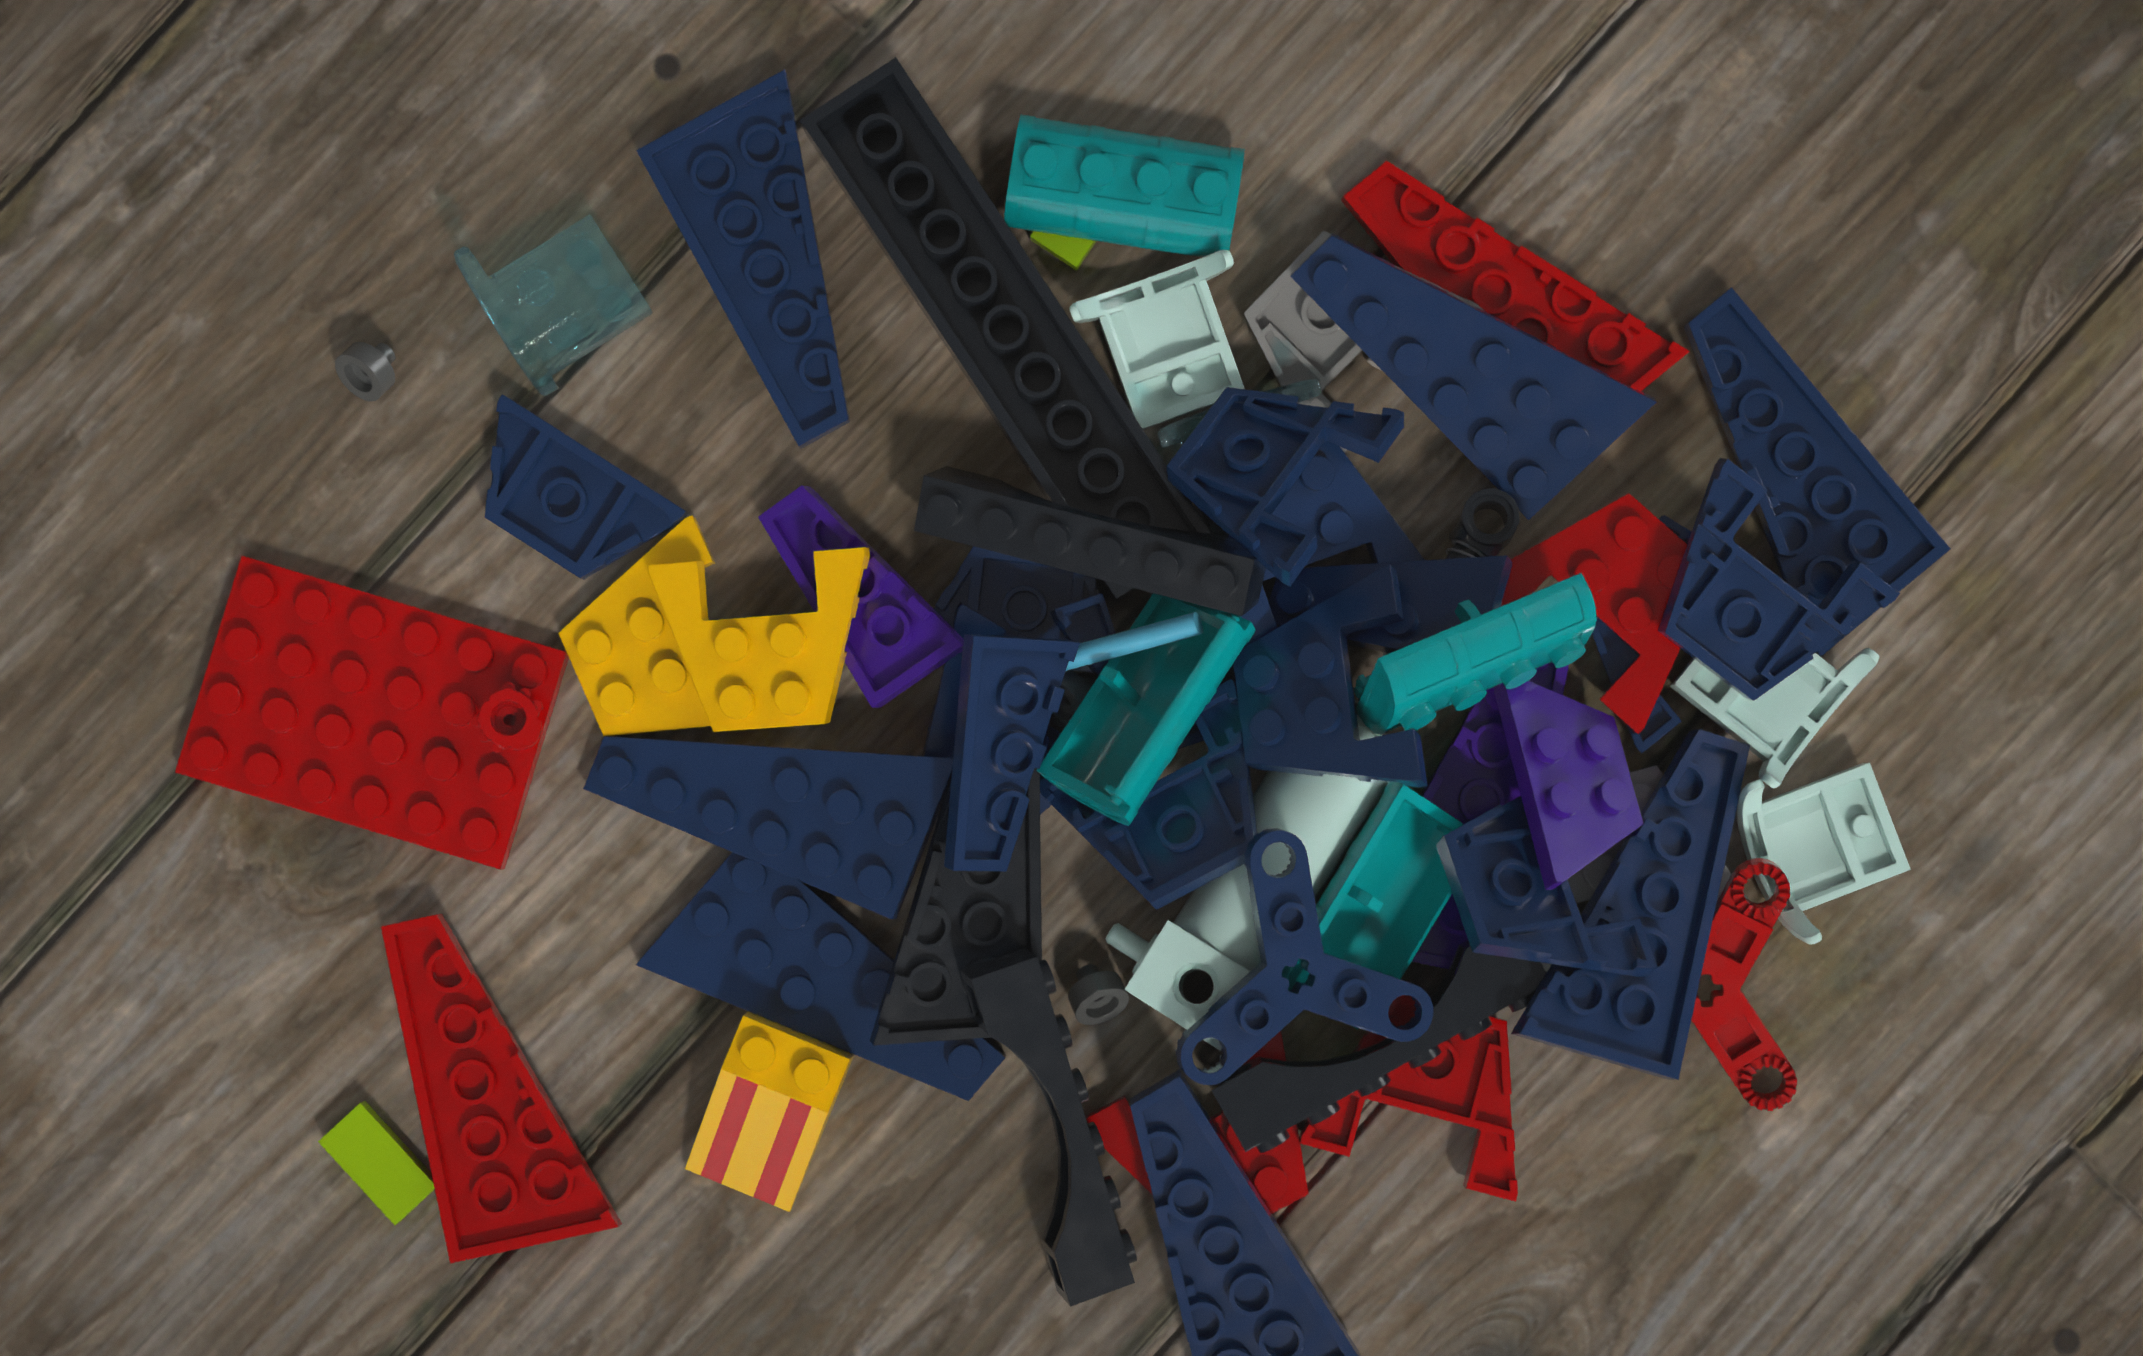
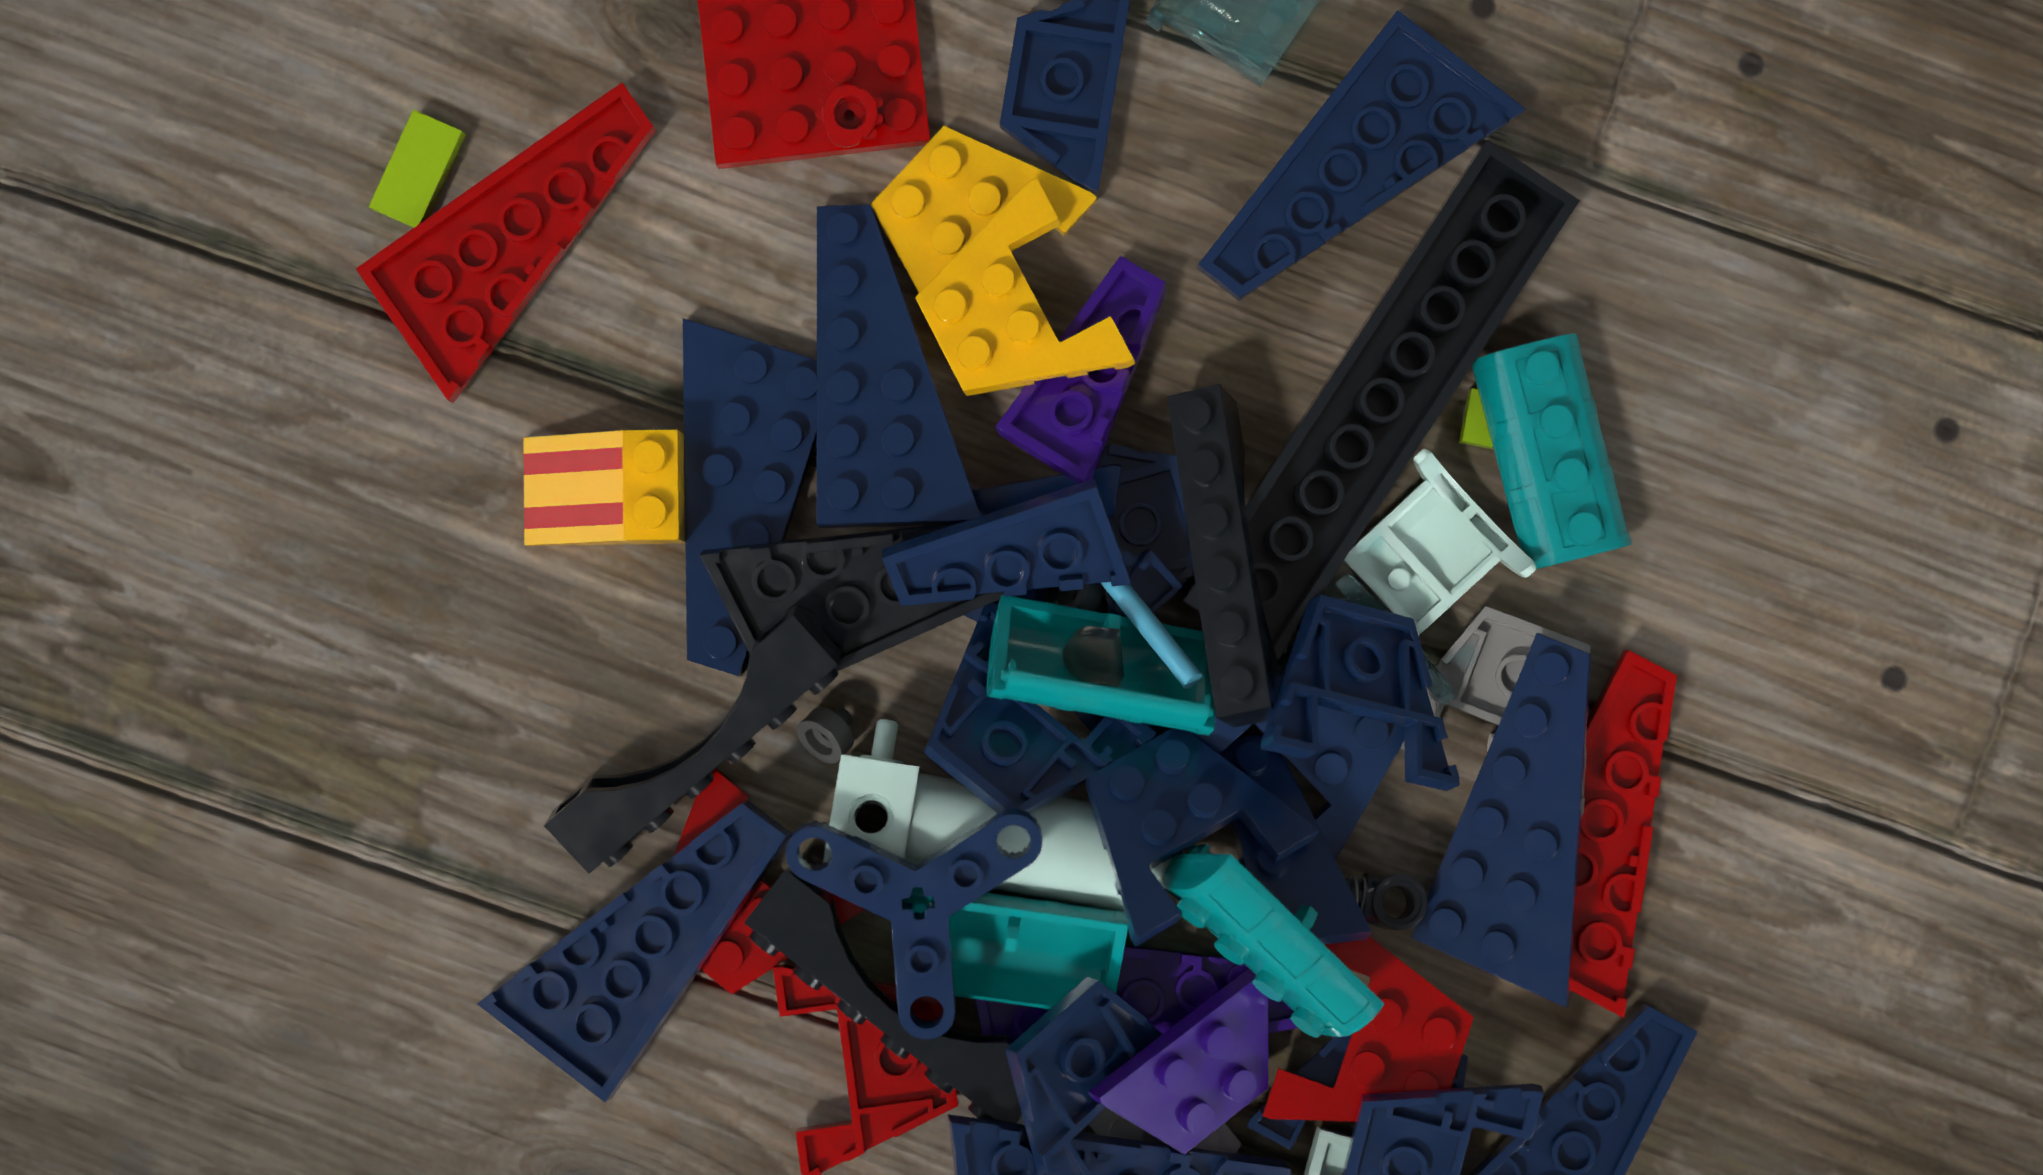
camera: 70 degrees right, 0 degrees up
none -> clear smoke tile [1063,626,1124,687]

